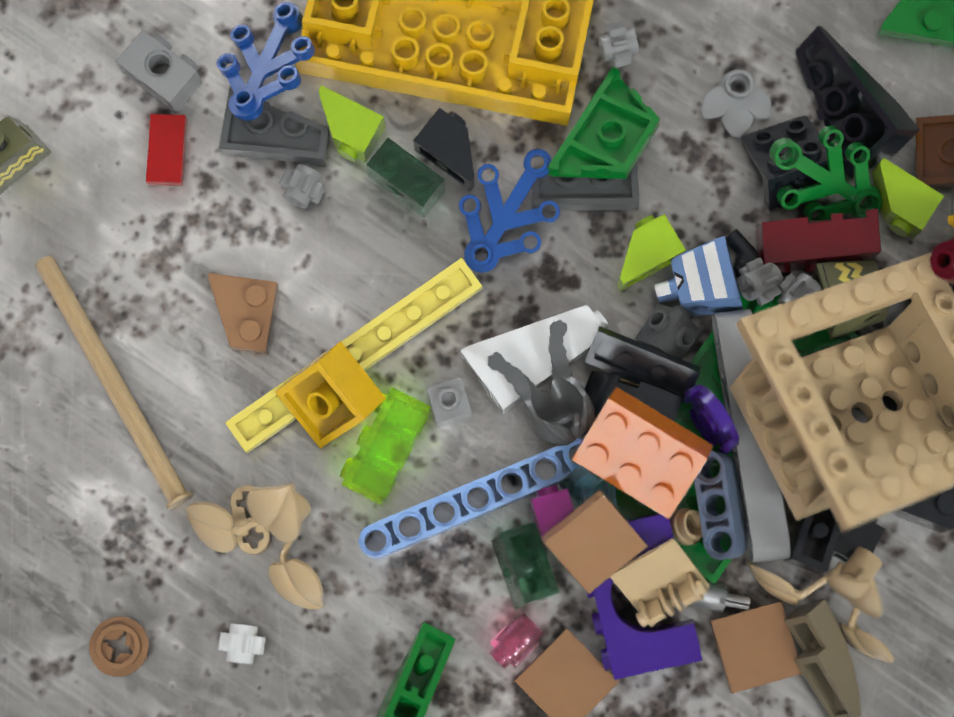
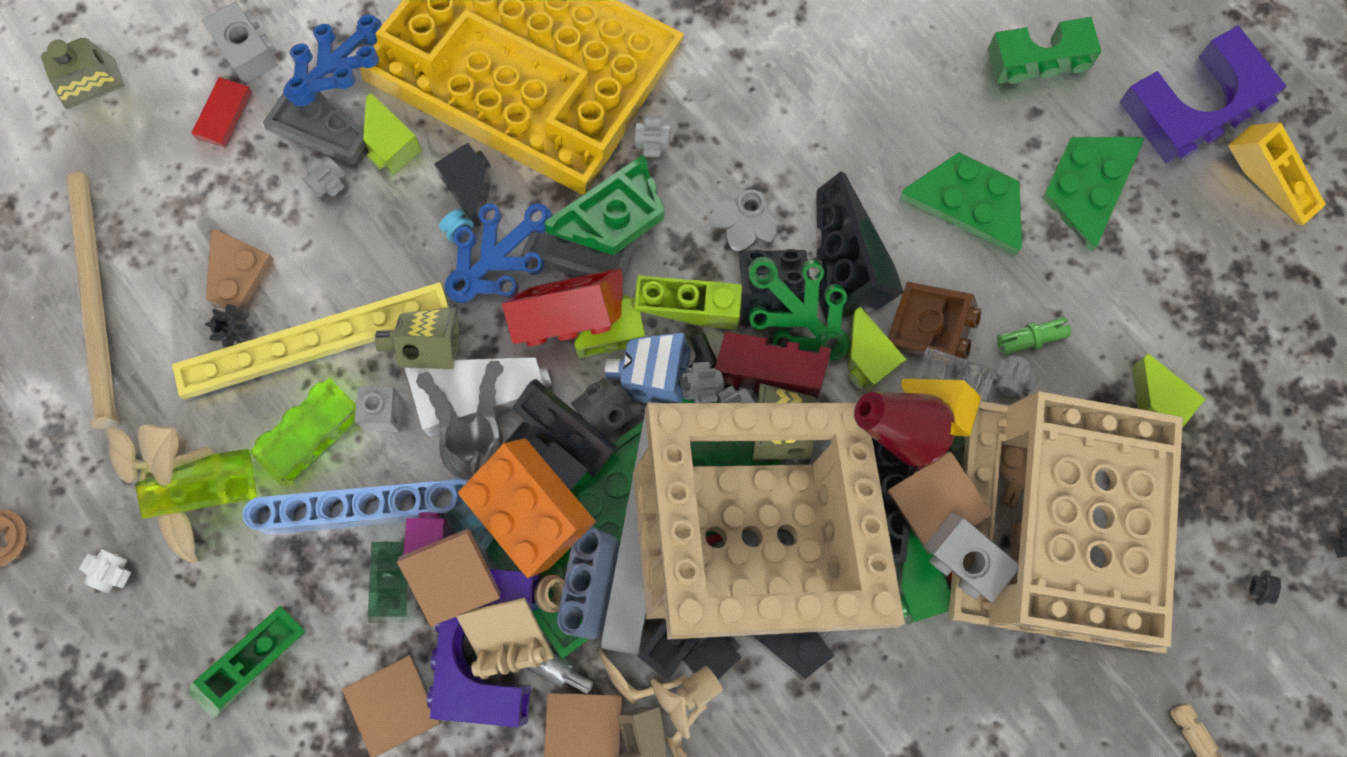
camera: 20 degrees right, 5 degrees down
yellow slope [275,341,386,449] -> none
clear green brick [366,138,445,218] -> none
clear pink brick [489,613,544,669] -> none
dark purple tile [684,384,740,454] -> none
none -> clear neon green slope [135,448,257,519]
none -> black gear [205,304,254,347]
none -> olive torso [375,307,461,369]
none -> medium azure bush [439,209,473,242]
none -> red slope [502,268,623,347]
none -> lime slope [634,275,742,330]

